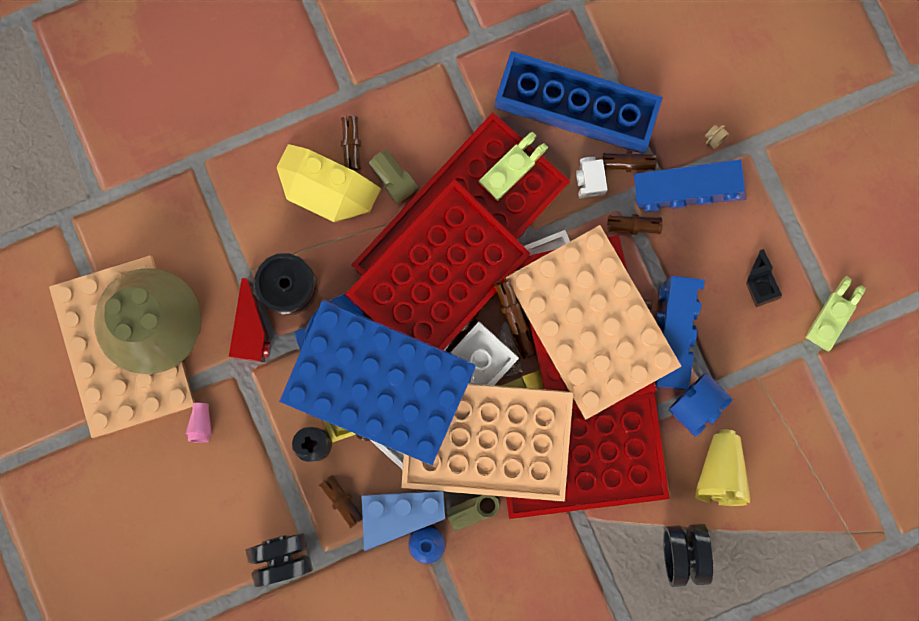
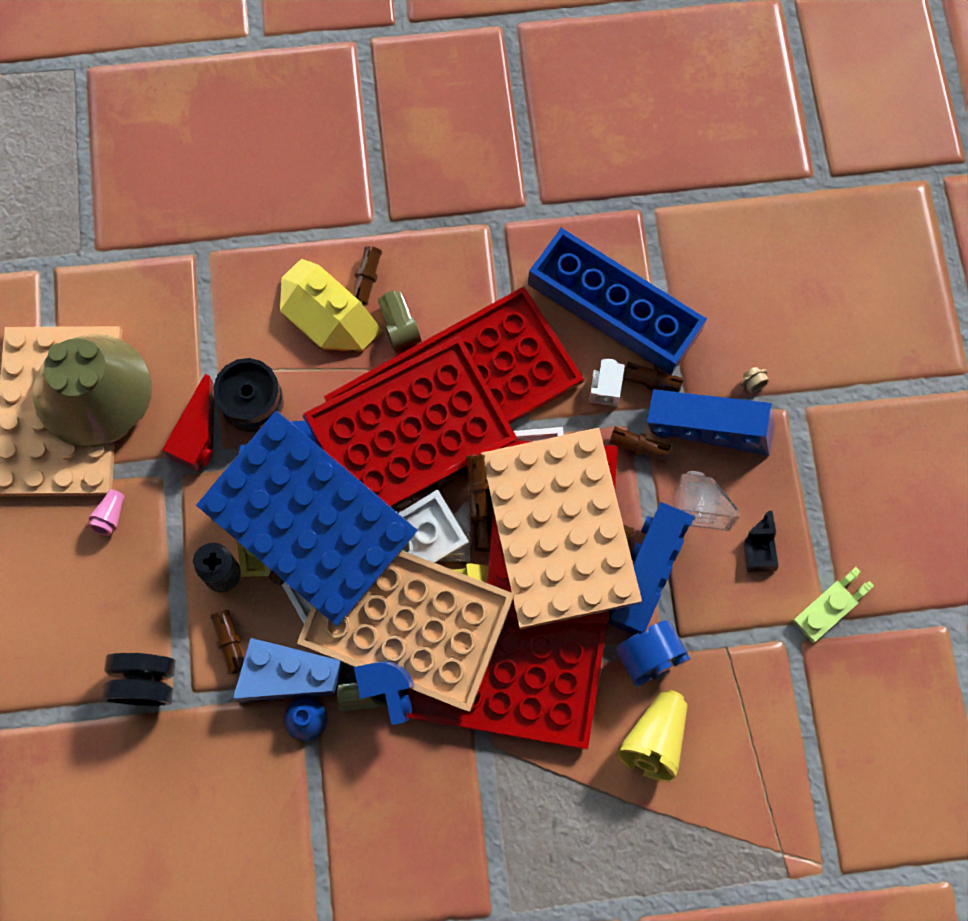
camera: 15 degrees right, 10 degrees down
yellowish green hinge [479,132,548,201] -> none
black wheel [663,524,713,587] -> none
none -> blue brick [354,661,415,725]
none -> clear slope [672,471,740,531]

